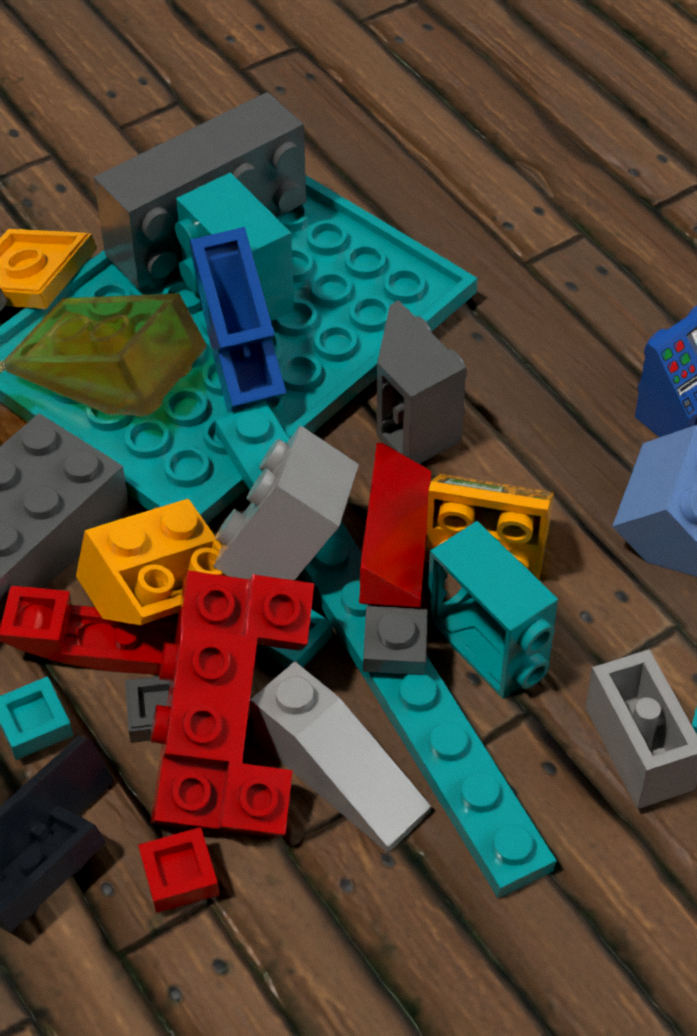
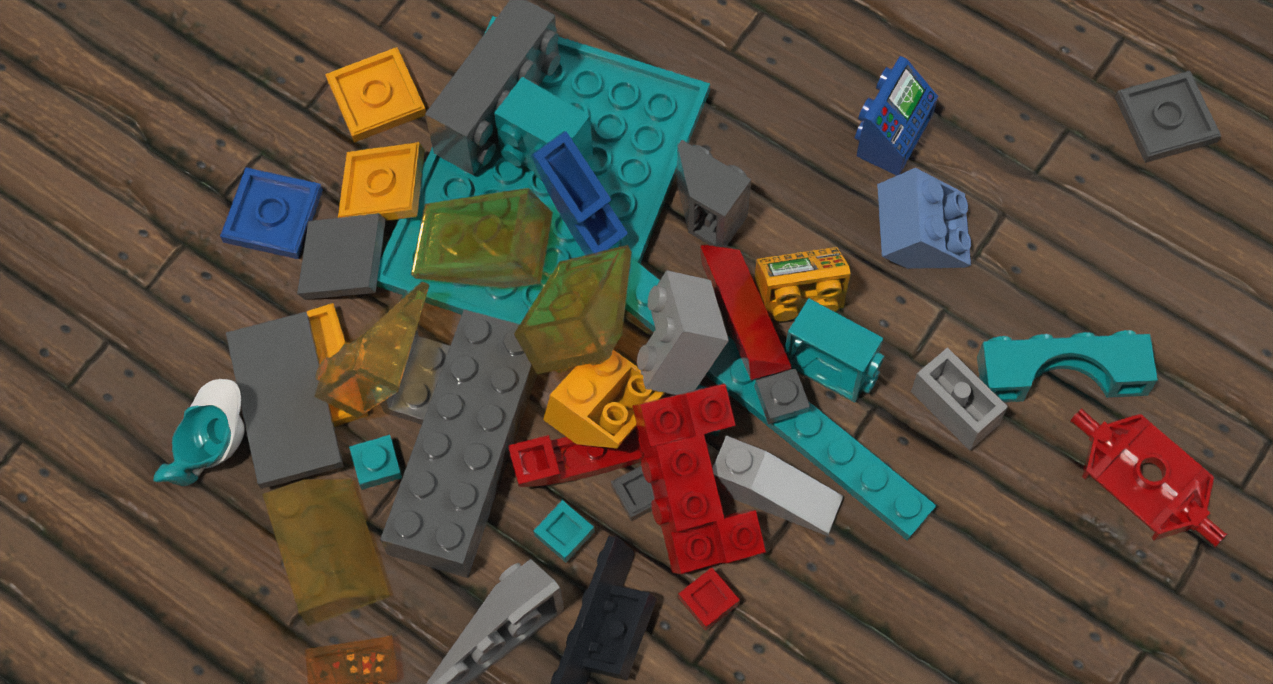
camera: 20 degrees left, 15 degrees up
none -> light orange tile [325,47,426,143]
none -> clear yellow slope [514,245,631,374]

